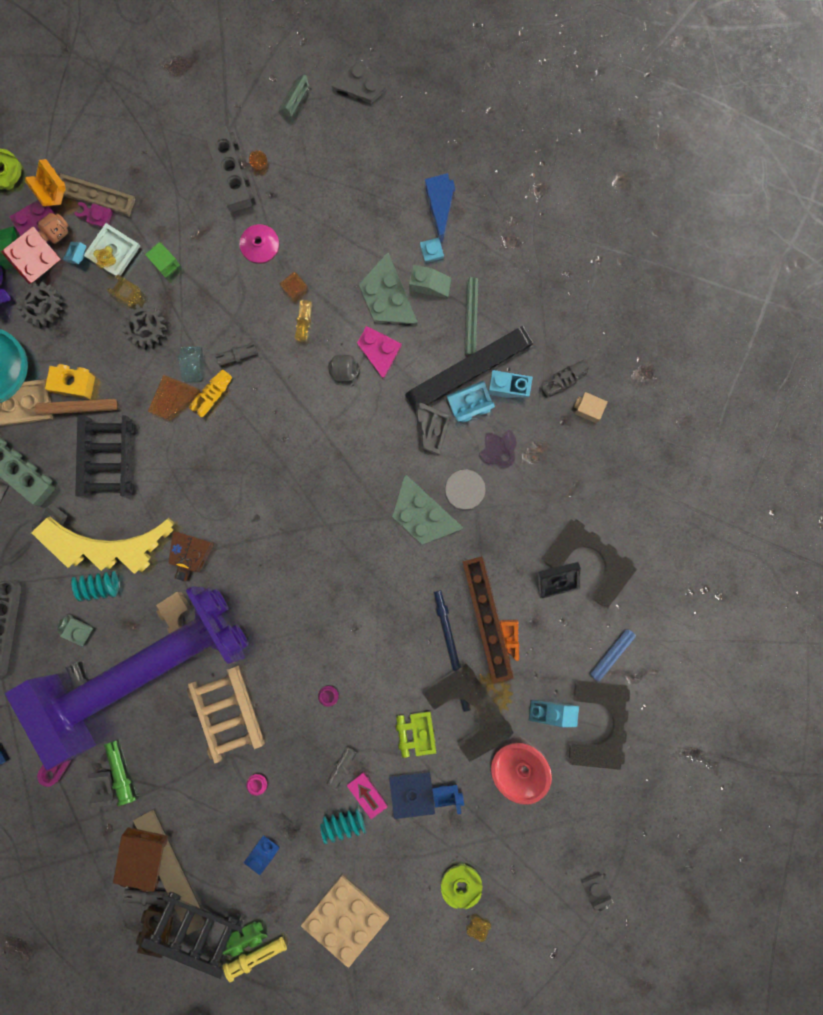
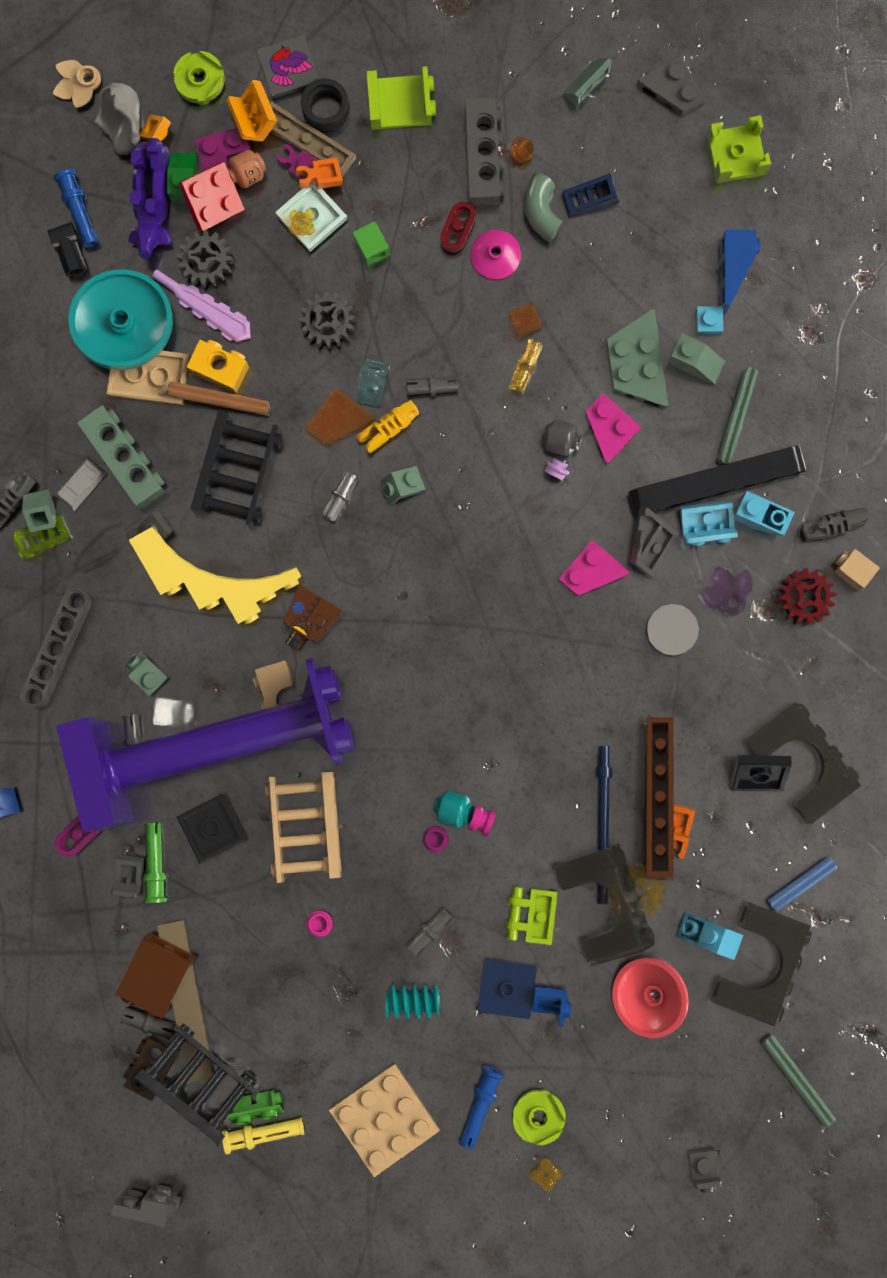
camera: 15 degrees right, 0 degrees up
medium azure plate [63,242,86,264] -> none
teal piece [71,571,119,602] -> none
clear yellow window [107,274,141,307] -> none
blue bracket [244,836,279,875] -> none
dark pink tile [346,772,388,819] -> none
sand green wing [392,475,463,545] -> none
none -> clear bracket [150,698,193,728]
none -> lavender sword [152,270,251,343]
none -> black plate [176,793,247,864]
none -> tile [257,35,319,99]
none -> orange plate [295,158,343,189]
none -> black tyre [301,78,350,132]
none -> flat silver axle [322,471,359,522]
none -> lime panel [367,66,436,130]
none -> sand green bracket [380,466,426,504]
none -> teal head [433,791,474,828]
none -> dark red plate [440,202,476,252]
none -> blue pin [458,1066,505,1149]
none -> dark pink wheel [468,805,497,837]
none -> sand green cylinder [524,172,563,243]
none -> lavender plate [545,458,570,480]
none -> dark pink wing [558,540,630,597]
none -> dark blue slope [562,173,620,216]
none -> lime panel [706,115,771,184]
none -> sand green axle [762,1035,836,1127]
none -> dark red gear [778,568,837,625]

